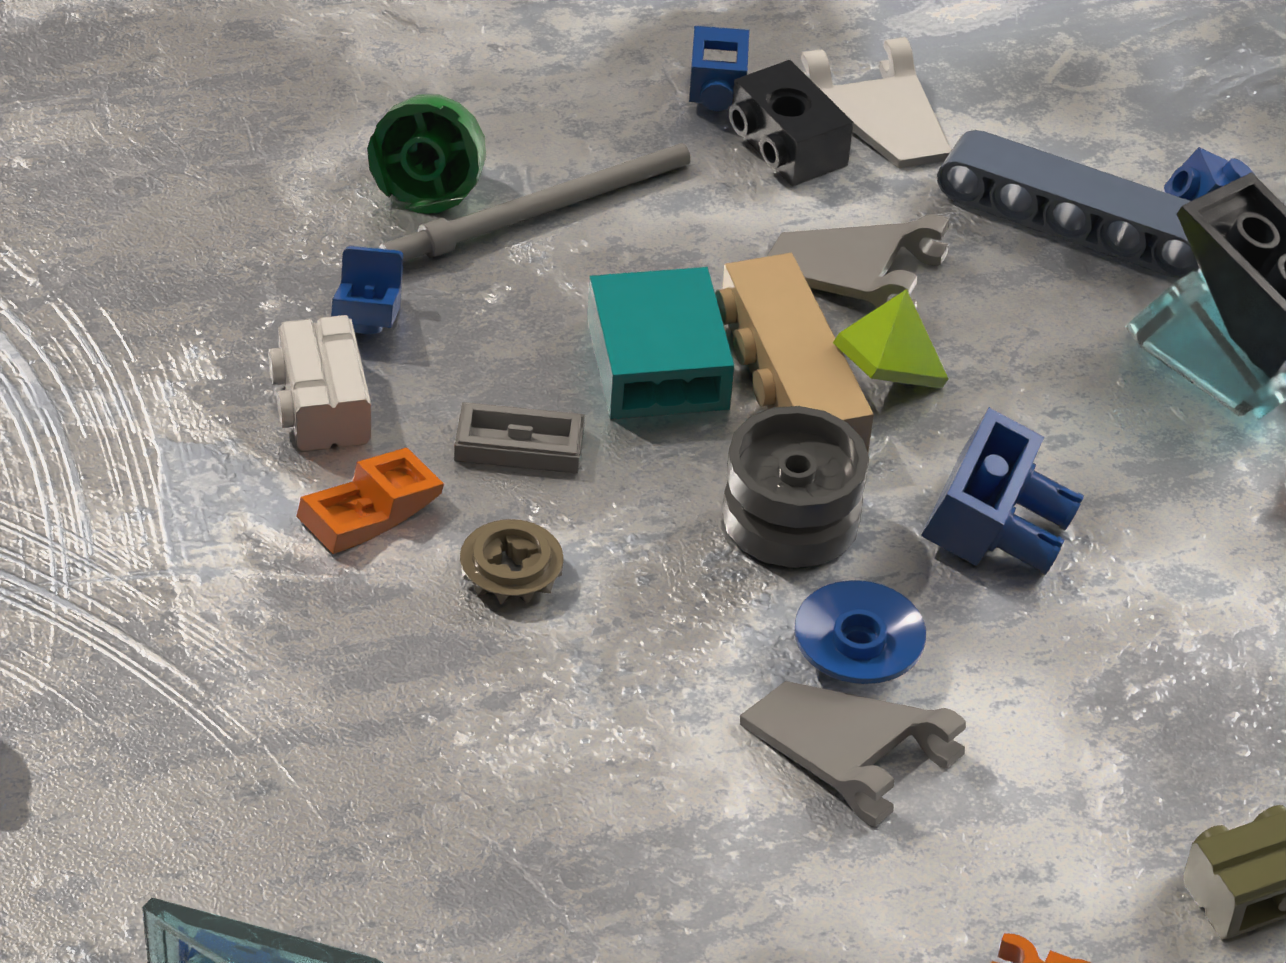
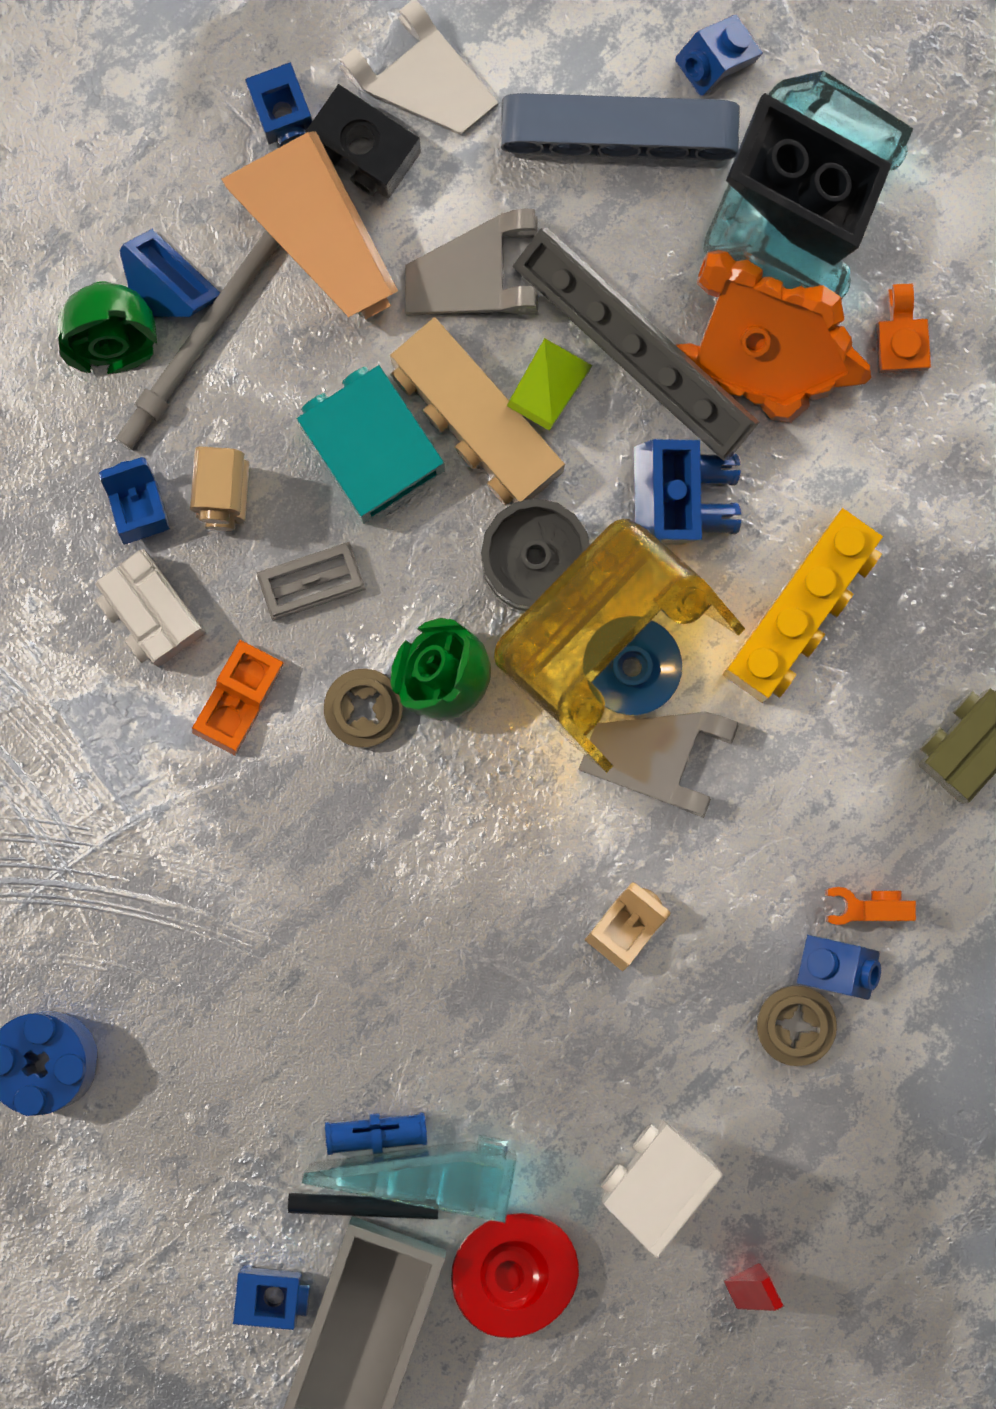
camera: 20 degrees left, 40 degrees up
none -> blue slope [119,229,221,317]
none -> tan brick [190,446,250,531]
none -> light nougat slope [222,131,398,320]
none -> green cylinder [390,618,491,721]
none -> clear yellow windscreen [494,519,745,773]
none -> dark grey tile [512,228,760,461]
none -> tan bracket [584,882,671,972]
none -> orange shield [675,250,871,423]
none -> yellow brick [722,508,883,703]

